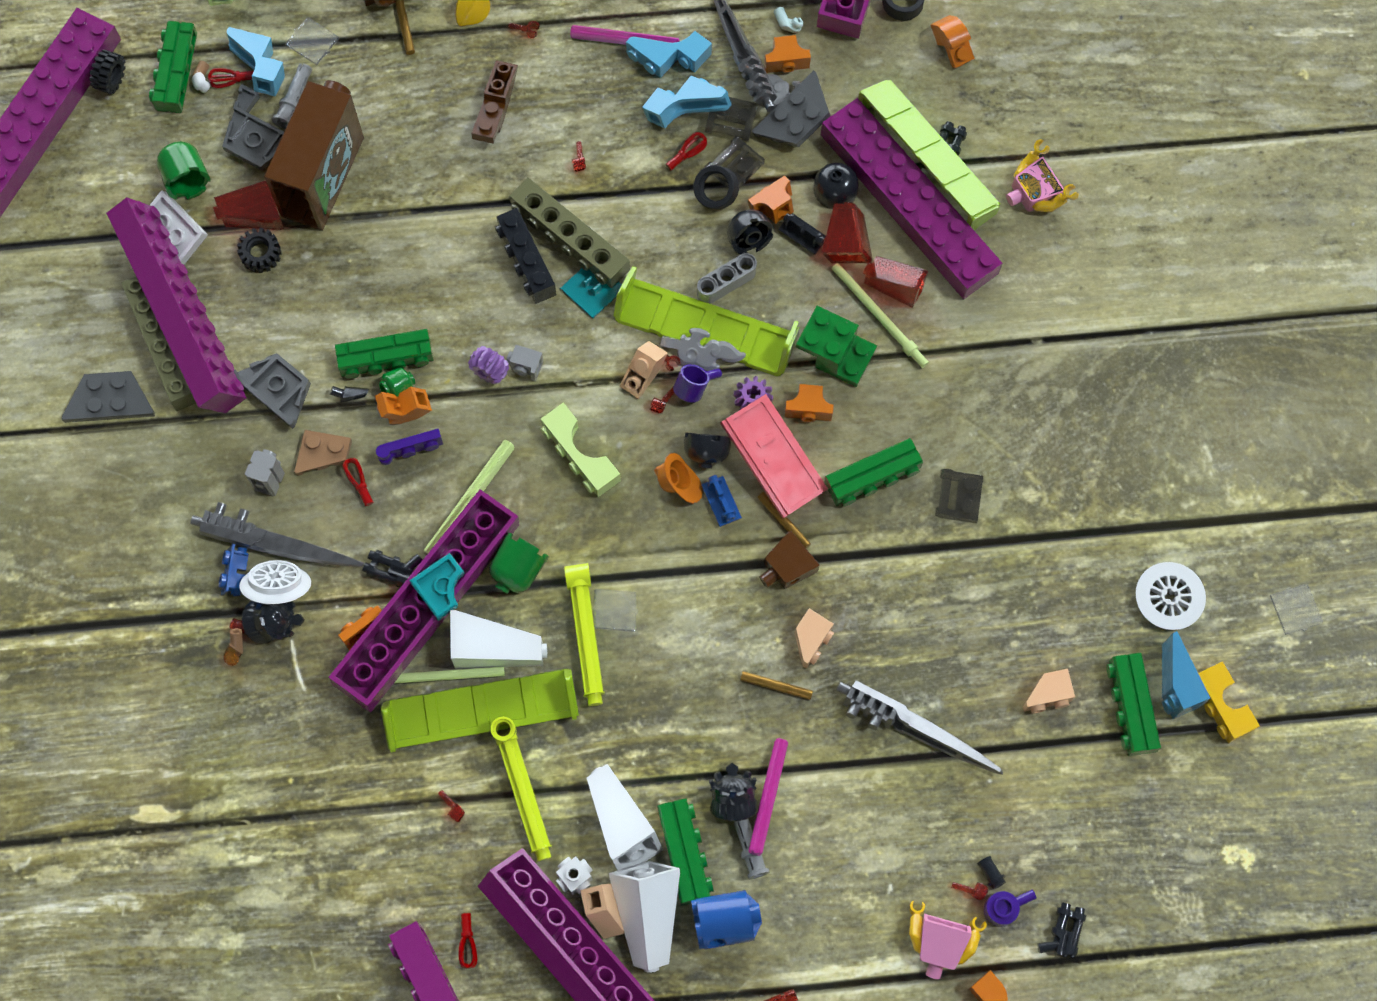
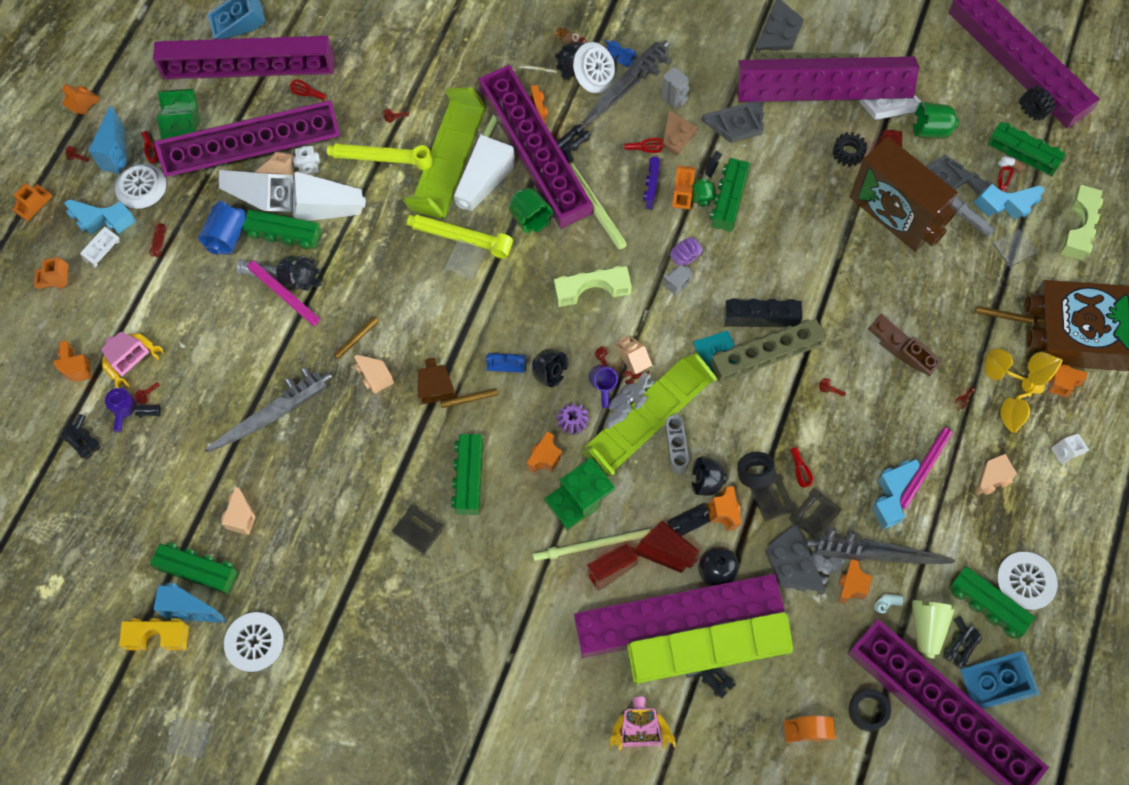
camera: 120 degrees right, 5 degrees down
teal tile [409,553,464,621] -> none
medium azure arch [642,76,732,129] -> none
orange piece [654,453,703,504] -> none
coral piece [721,394,828,518] -> none

